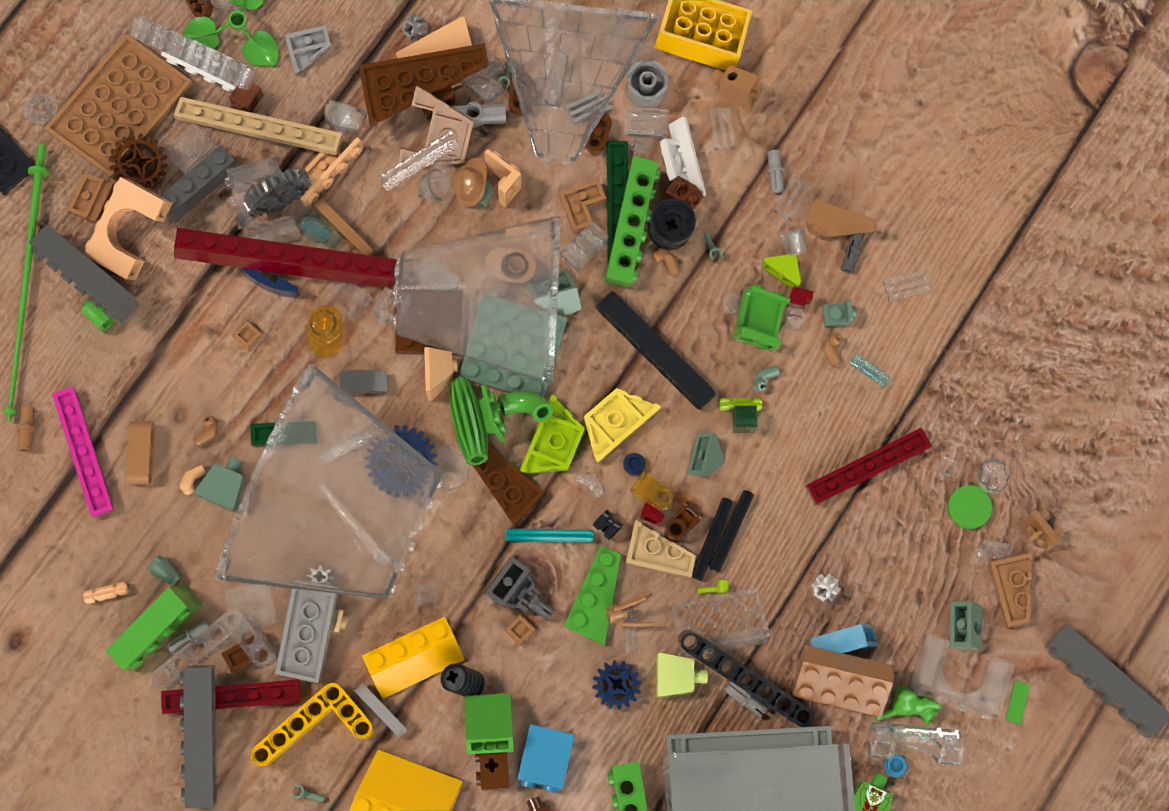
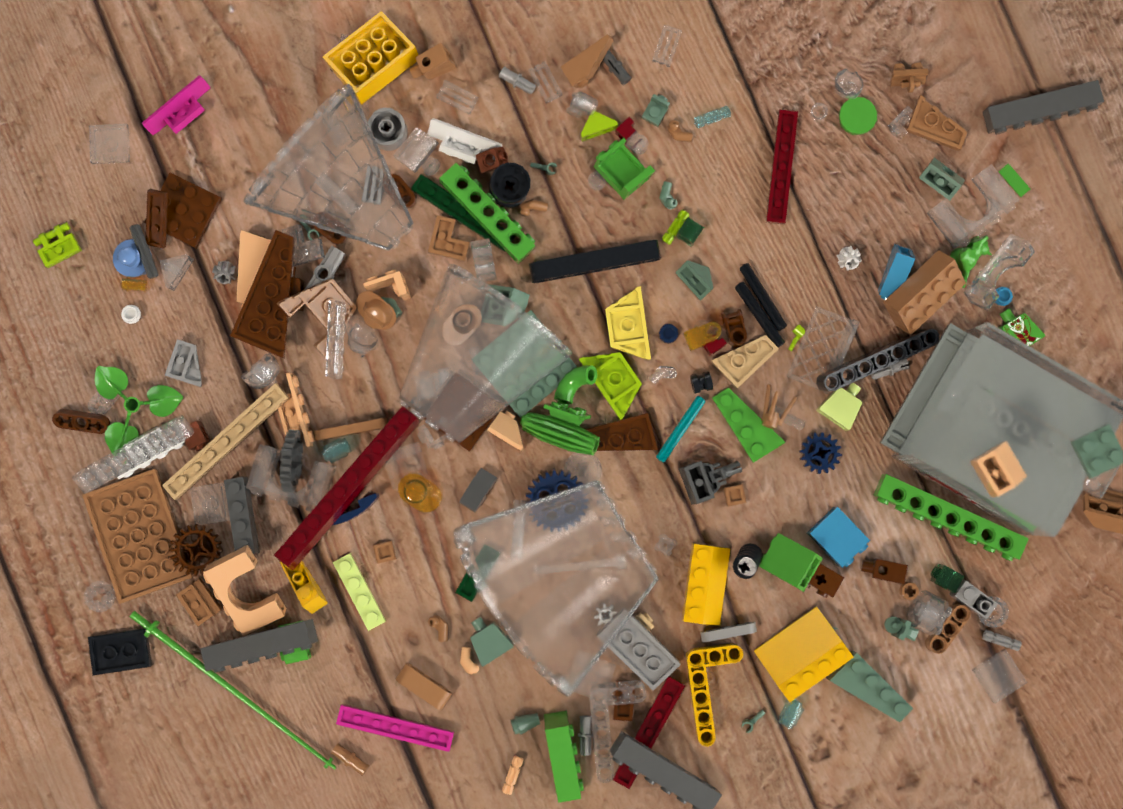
camera: 45 degrees left, 10 degrees up
none -> yellow slope [280,561,328,614]
none -> yellowish green plate [333,553,386,631]

